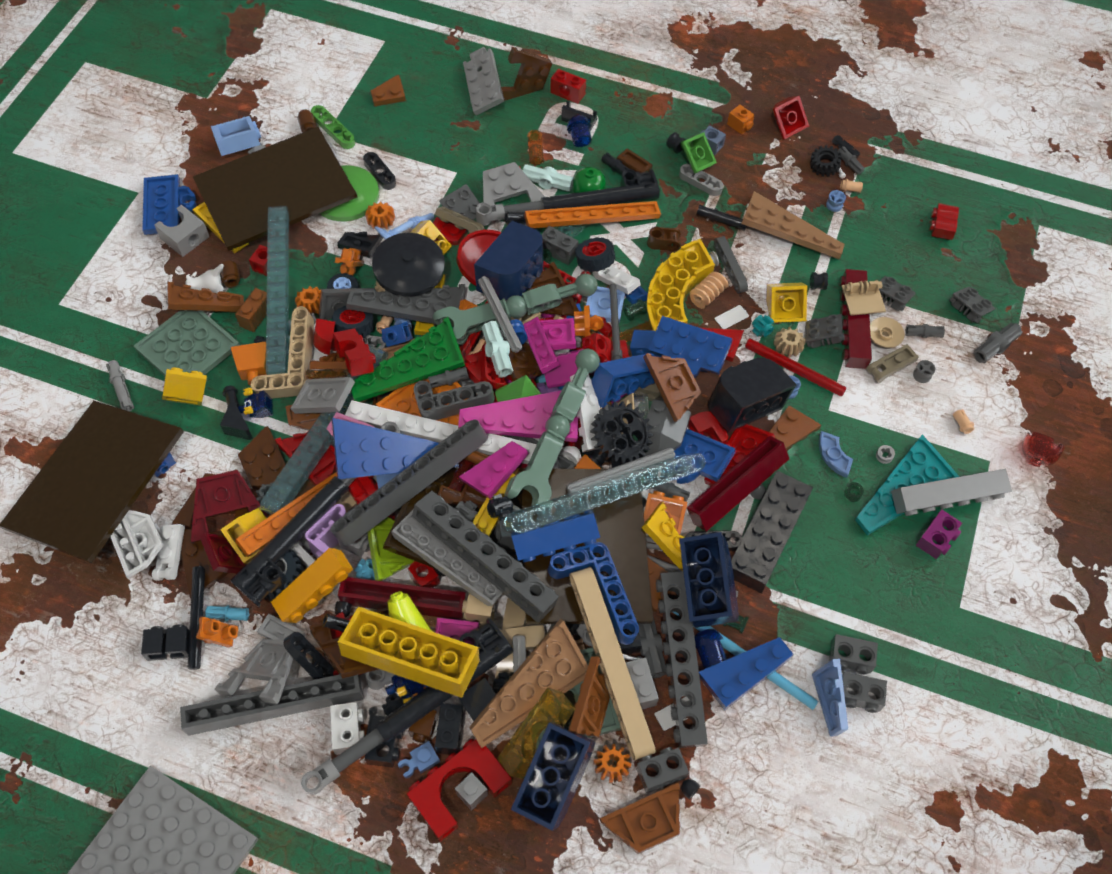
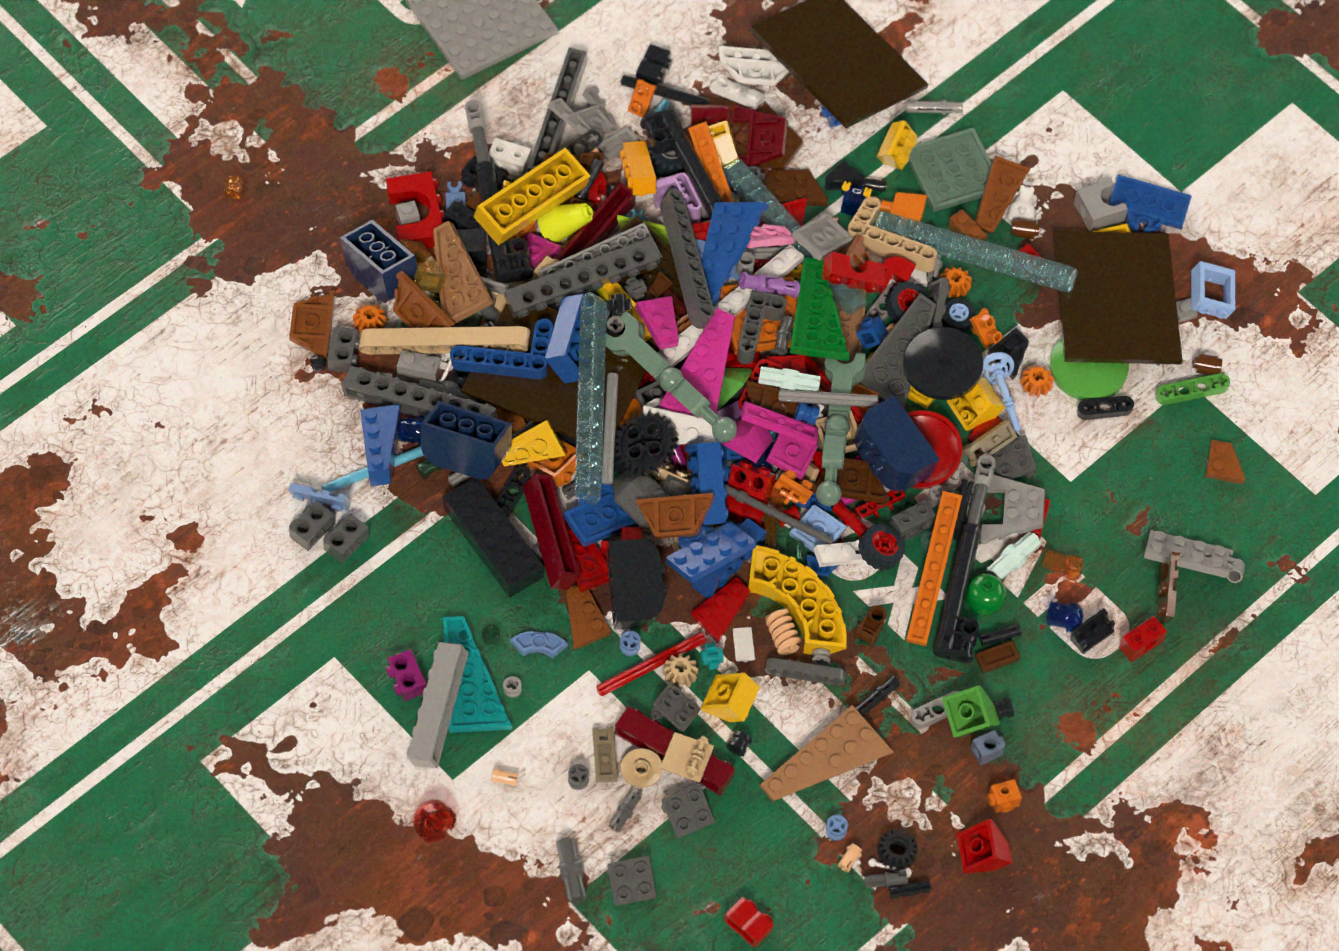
camera: 115 degrees right, 0 degrees up
none -> medium lavender piece [739,272,800,298]

